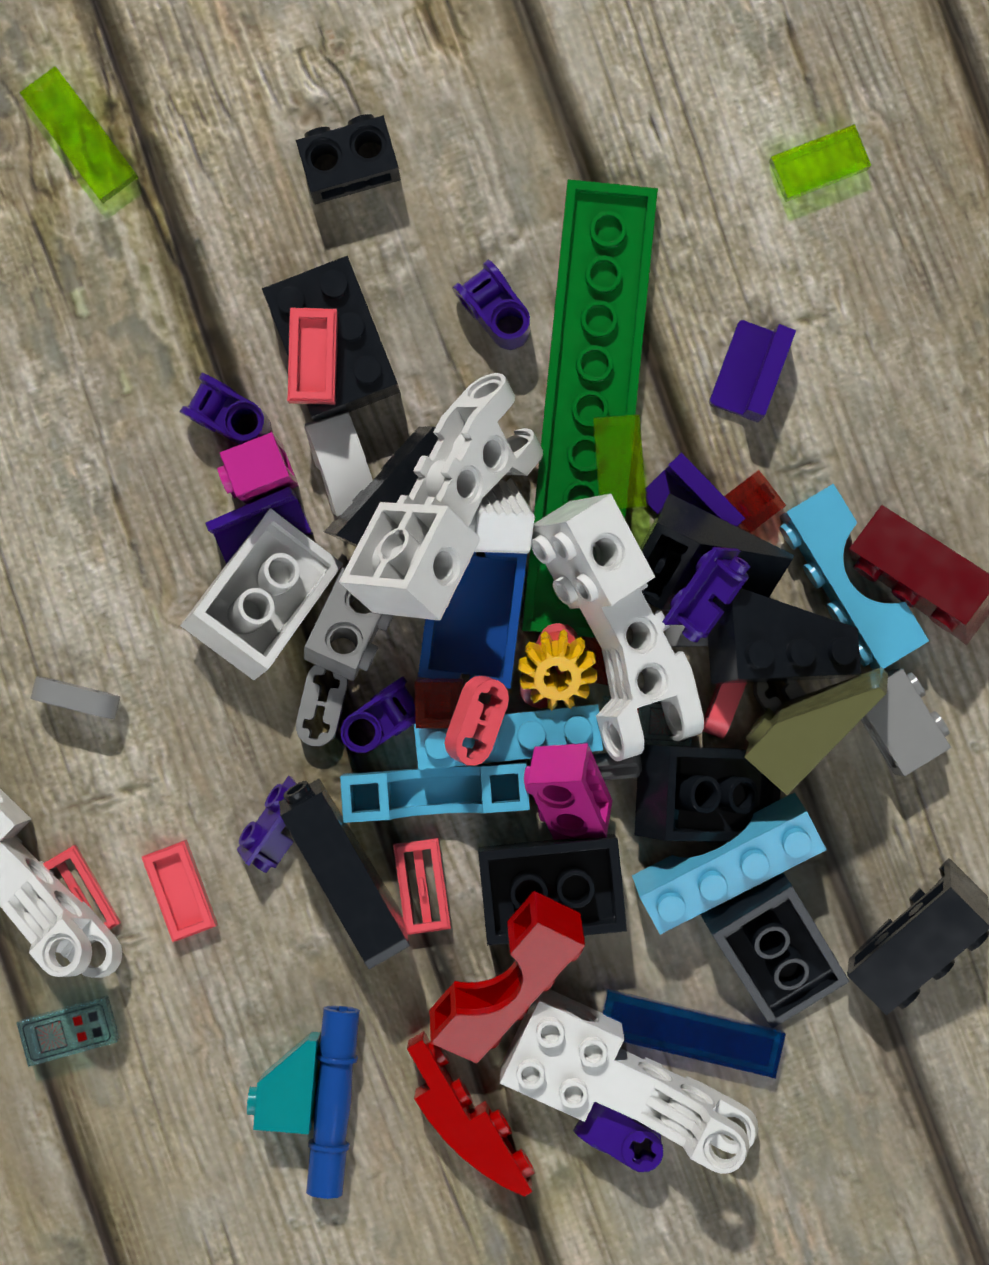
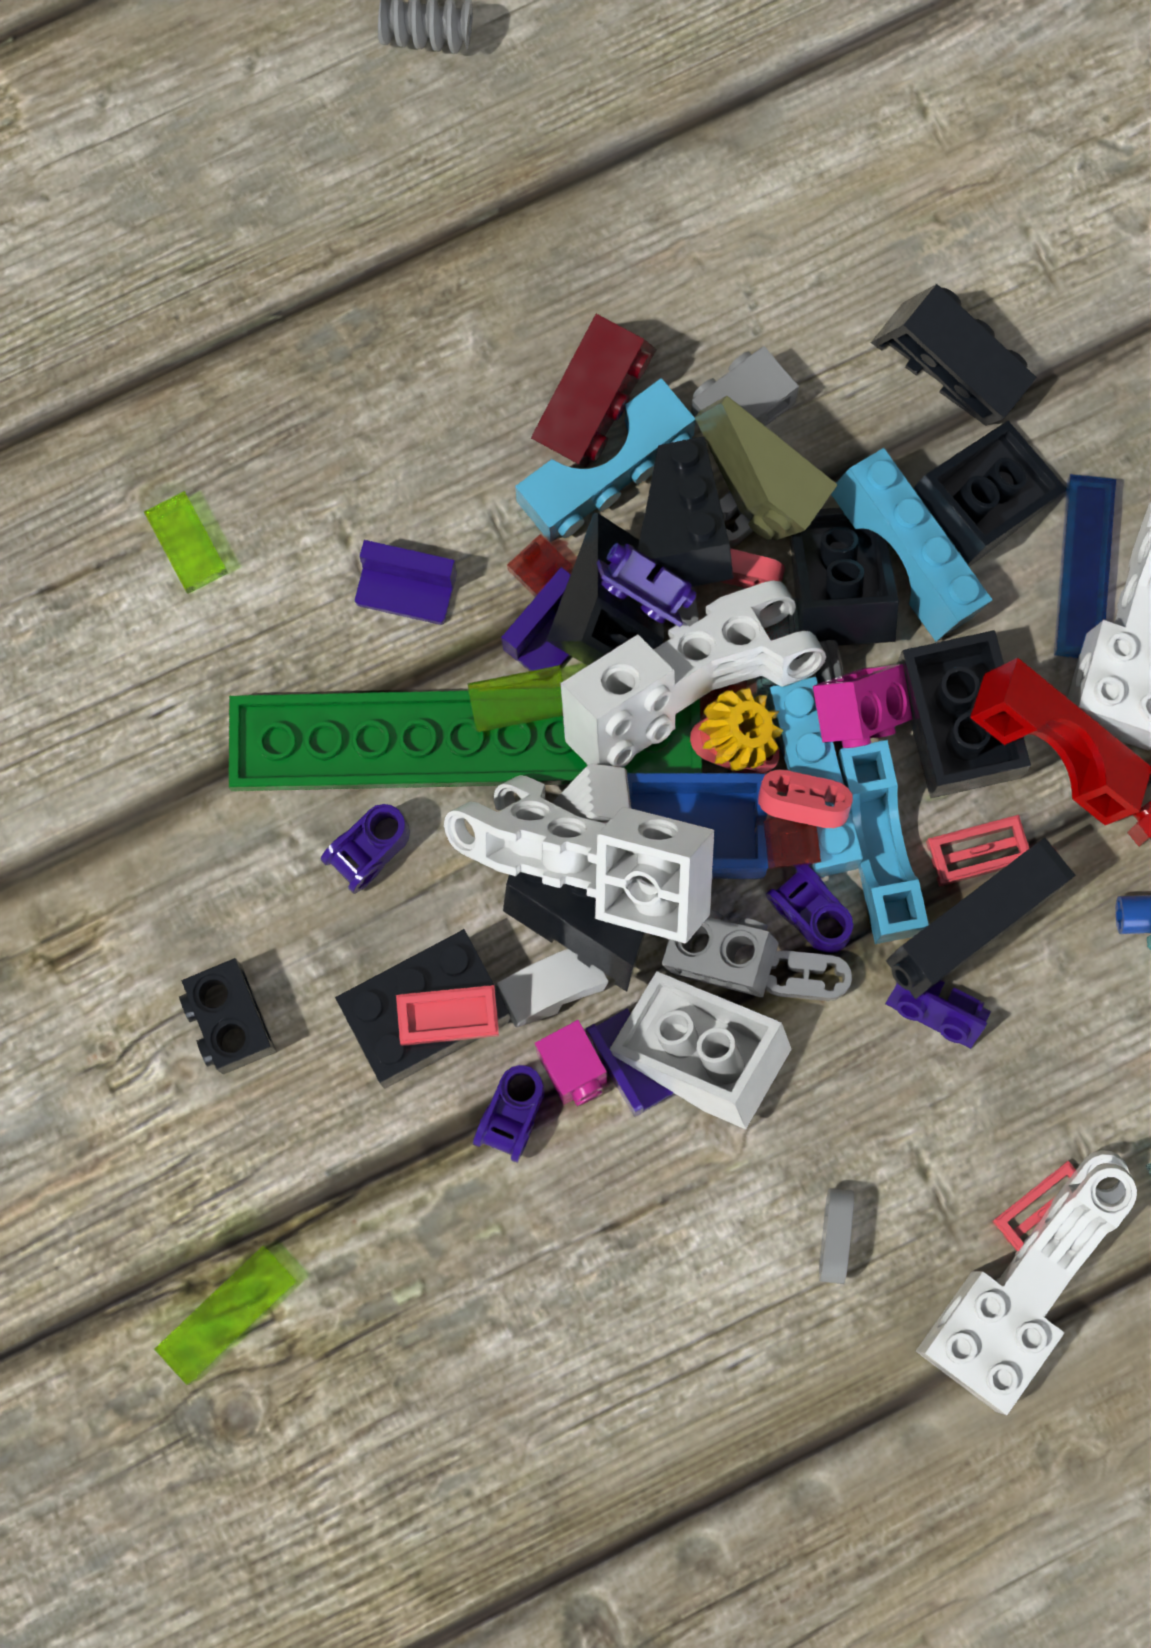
camera: 90 degrees left, 10 degrees down
coral tile [142,840,218,942] -> none

